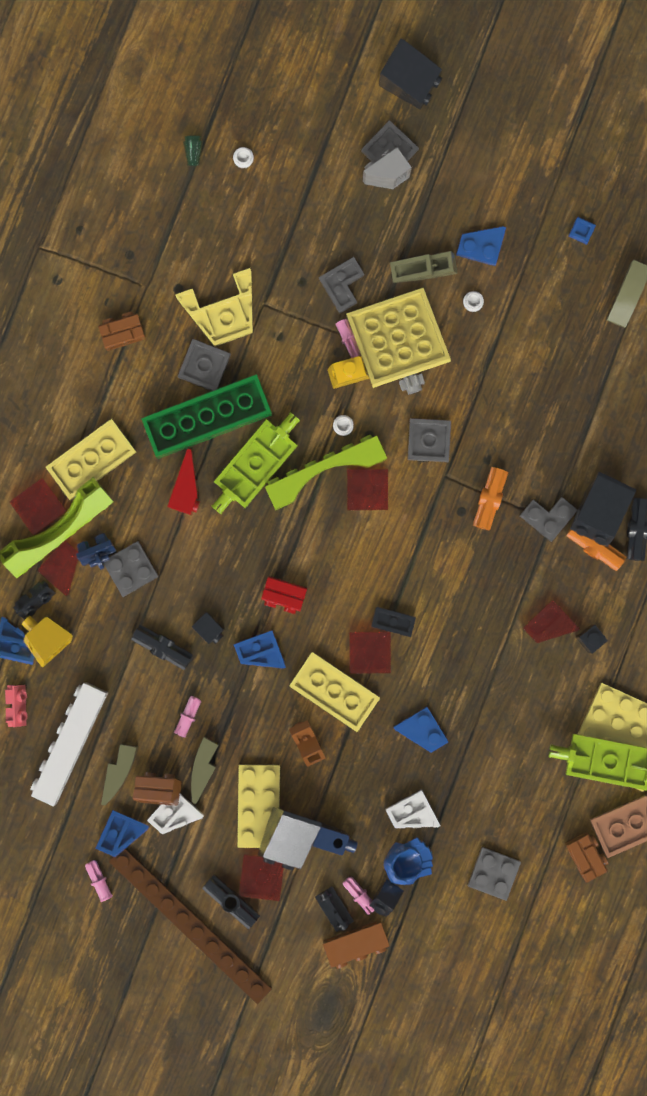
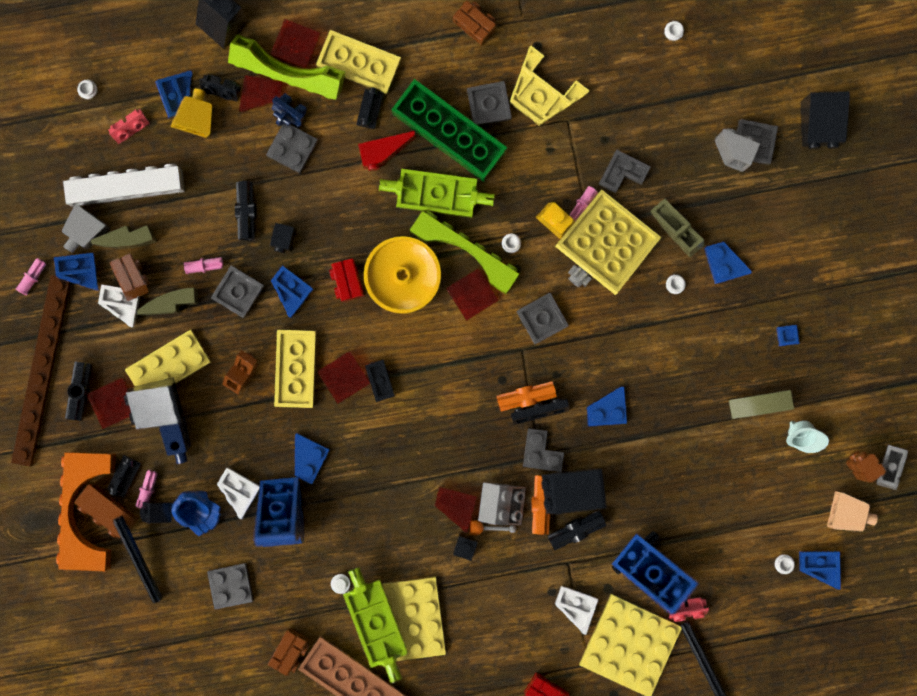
camera: 65 degrees right, 0 degrees up
none -> orange arch [56,452,116,571]
none -> light grey torso [62,204,110,253]
none -> black axle [113,516,162,603]
none -> flat silver plate [211,266,264,318]
none -> blue brick [254,477,304,547]
none -> white plate [331,574,350,594]
none -> black hinge [356,87,384,130]
none -> yellow dish [364,236,441,314]
none -> hinge [470,520,516,536]
none -> light grey slope [478,482,526,525]
none -> black plate [511,398,569,425]
none -> blue wing [586,387,627,426]

